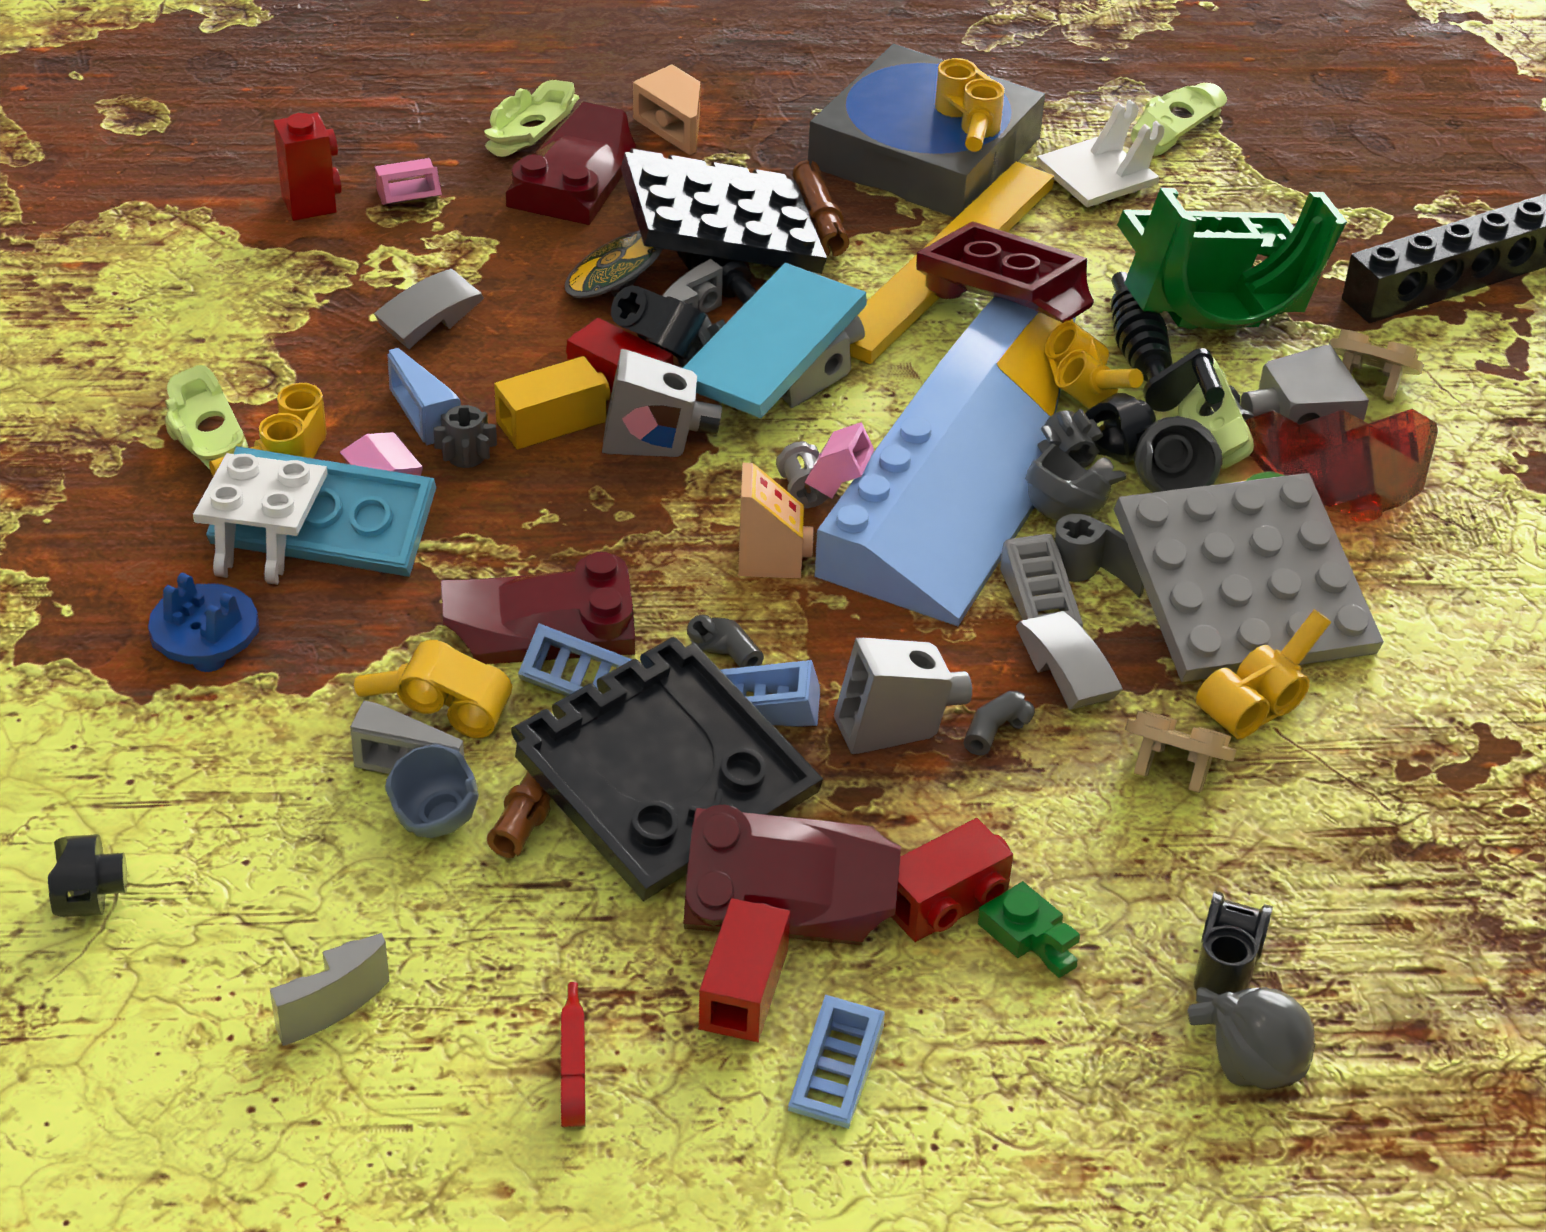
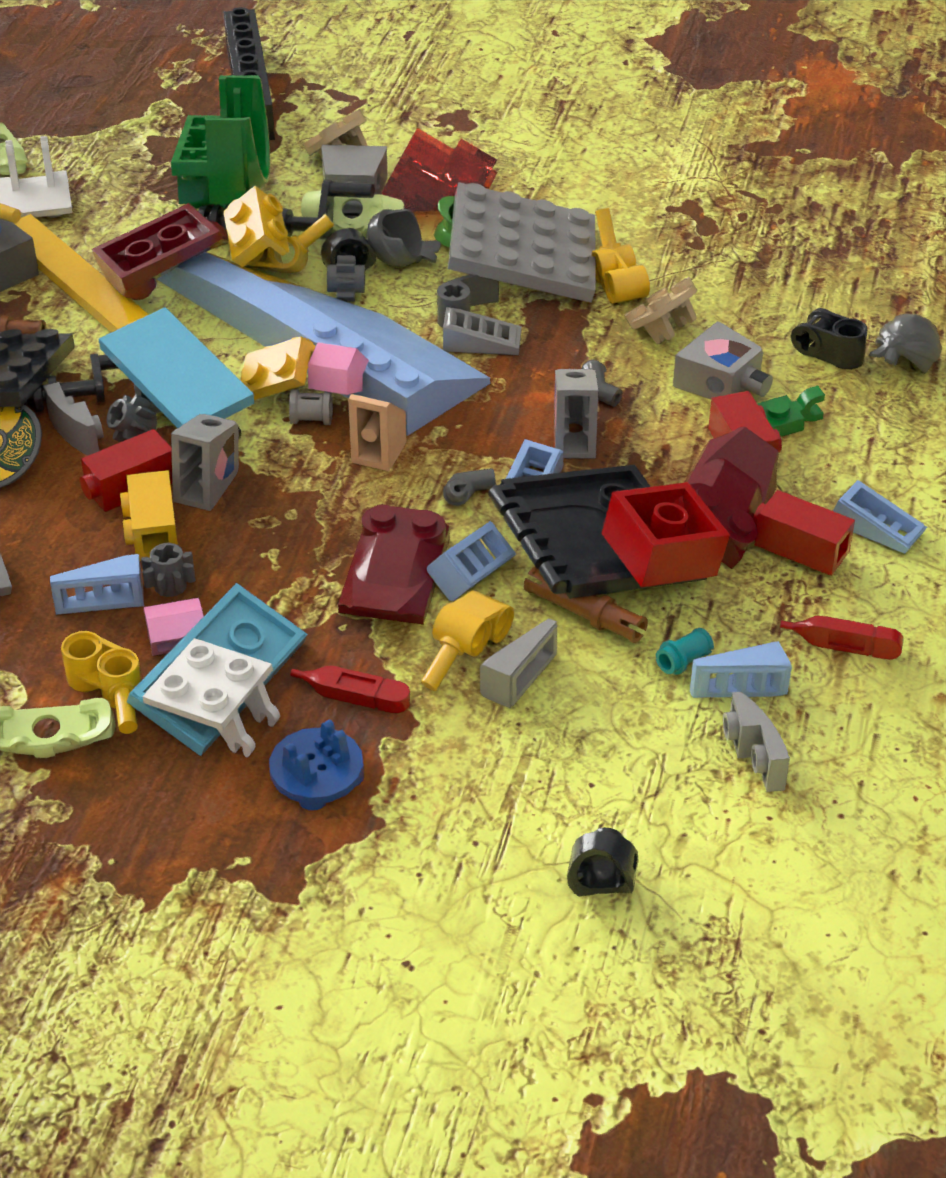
camera: 70 degrees left, 0 degrees up
sand blue hair [385,744,479,838] -> none
black piece [611,285,707,360] -> none
light grey slope [1016,611,1123,710] -> none
dark grey hat [1025,444,1126,521] -> none
none -> yellow bracket [224,186,289,268]
none -> yellow bracket [241,336,316,400]
none -> red piece [290,666,410,713]
none -> red slope [601,482,730,588]
none -> teal pin [656,628,714,675]
none -> light grey torso [673,321,773,399]
none -> light blue slope [690,641,792,698]

